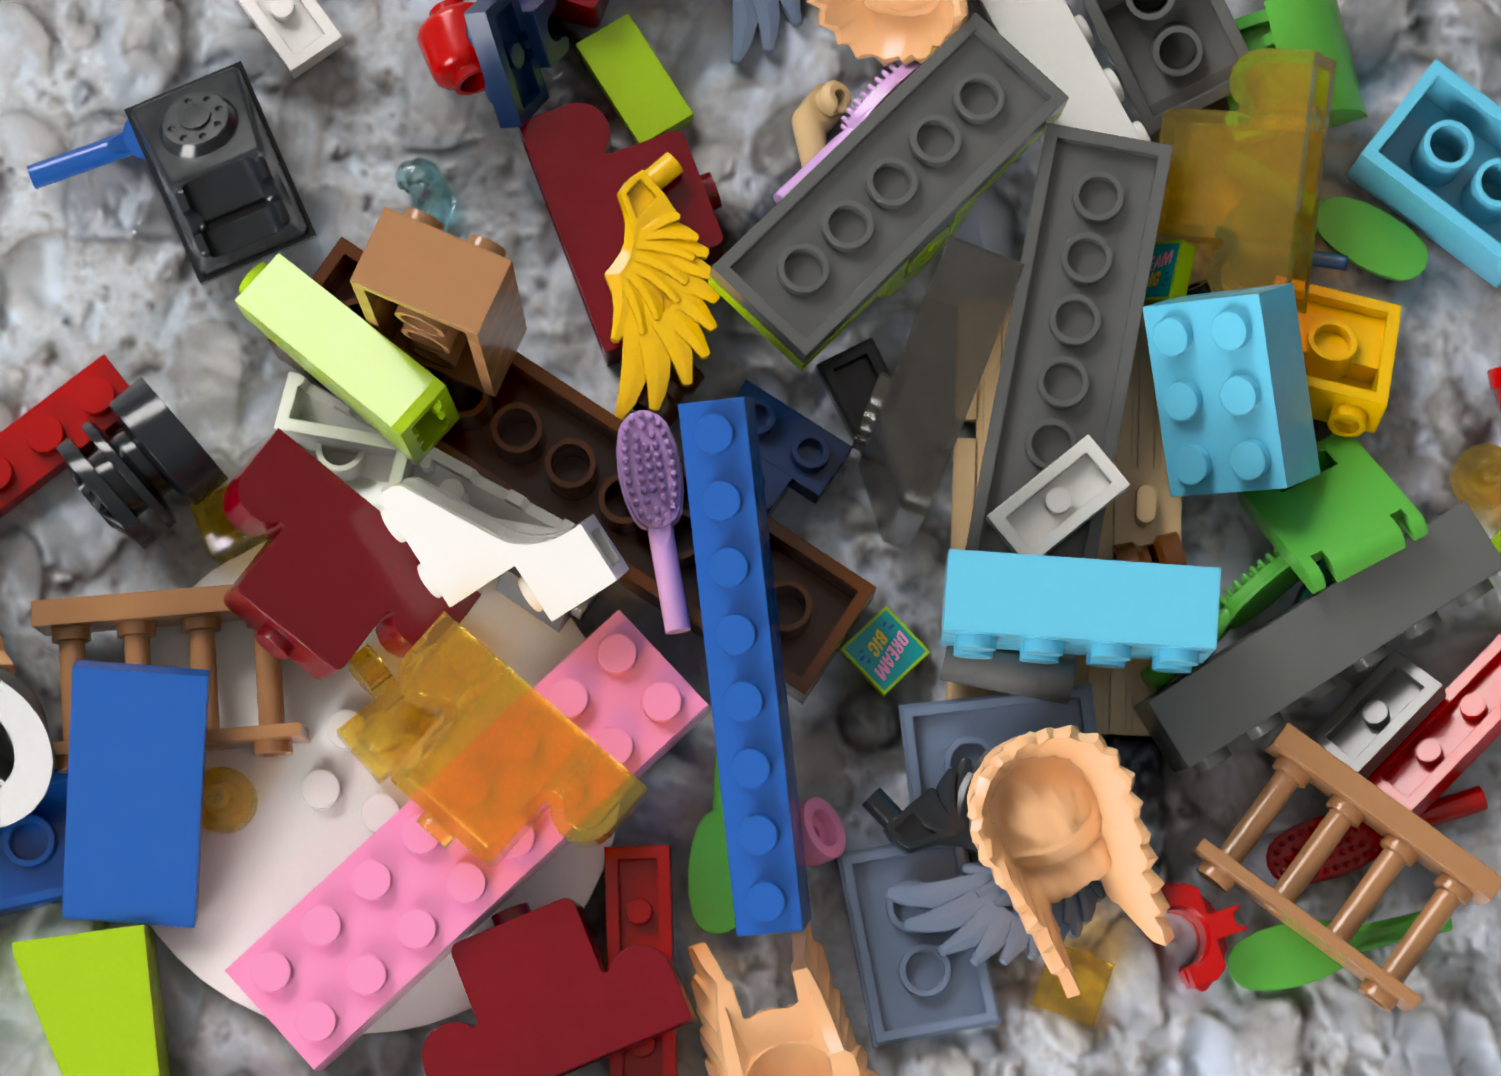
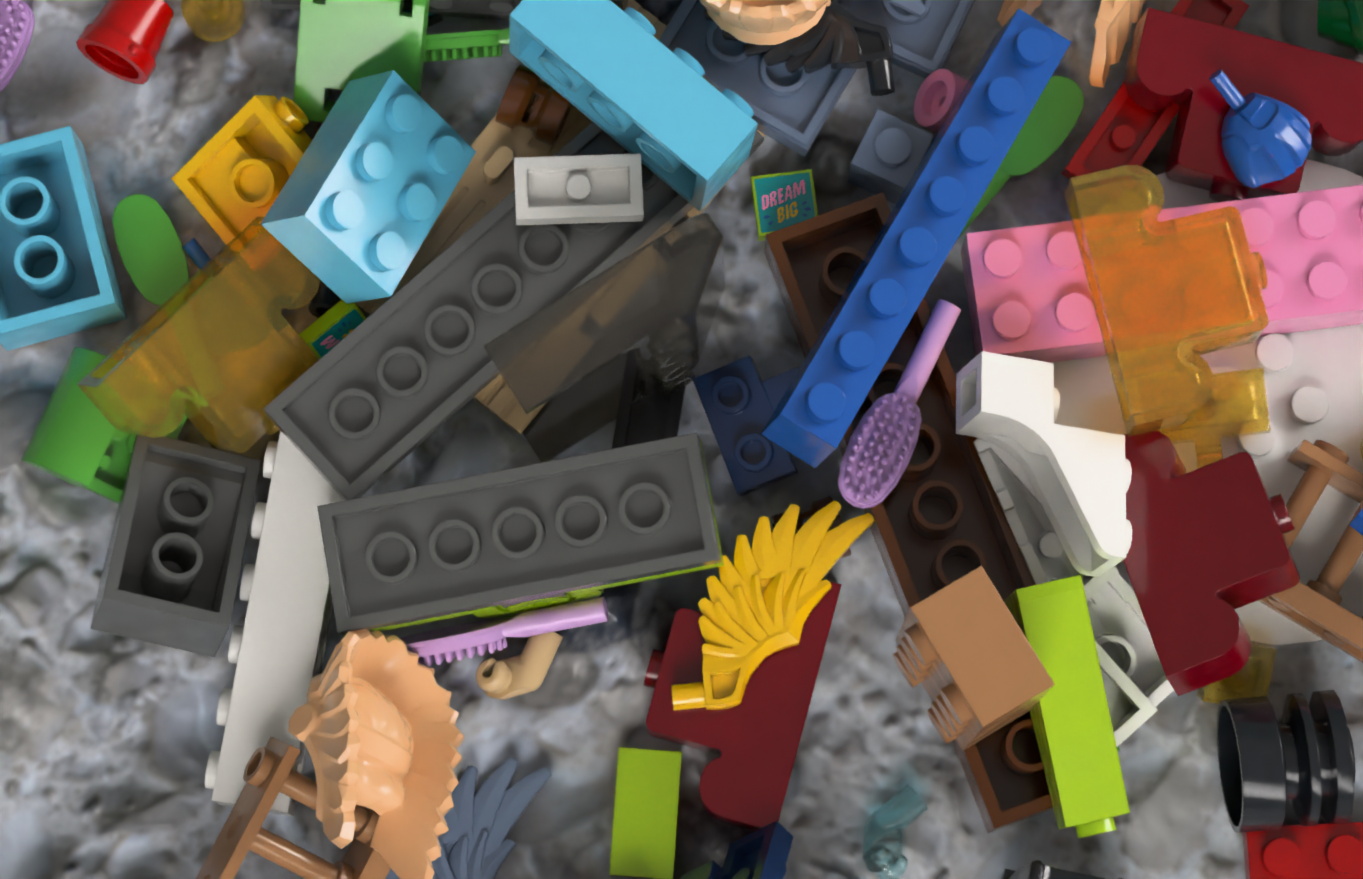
camera: 140 degrees left, 0 degrees up
none -> sand blue brick [847,108,934,204]
none -> blue piece [1209,69,1312,188]

